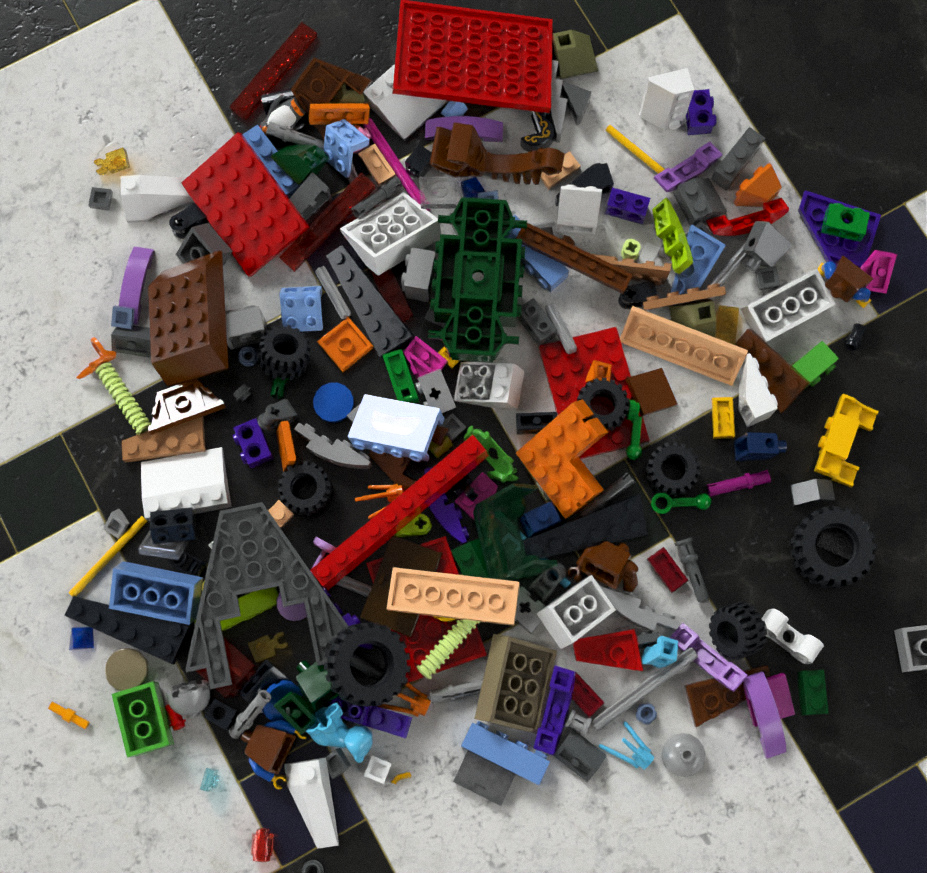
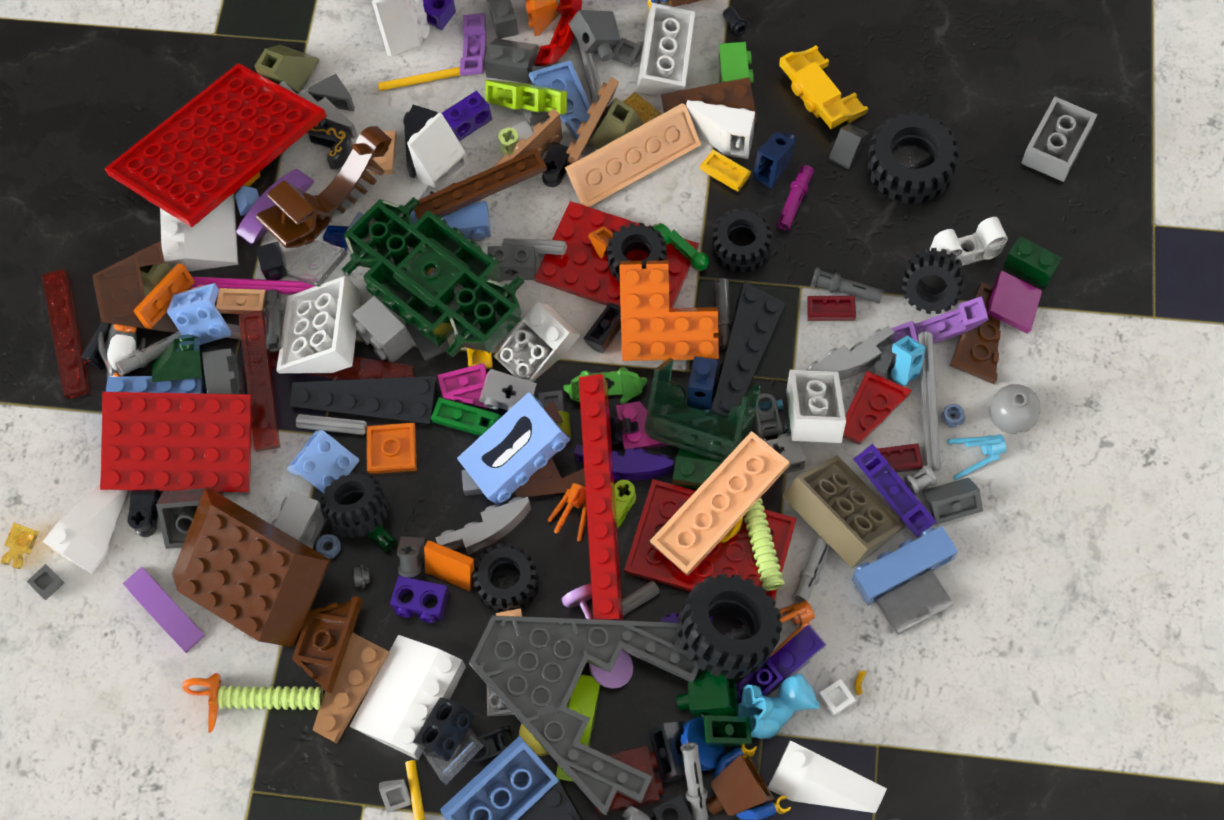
camera: 50 degrees left, 10 degrees down
sand blue plate [111,305,135,329] -> none
dark grey panel [111,325,151,357] -> none
clear yellow plate [248,632,289,663] -> none
blue tile [313,383,354,423] -> none
dark grey plate [326,748,351,779] -> none
dark brown container [360,536,443,638] -> none
reddish brown torso [568,542,639,592] -> none
reddish brown tile [626,368,678,417] -> none
green piece [651,493,711,514] -> none
medium lavender slope [743,671,787,759] -> none

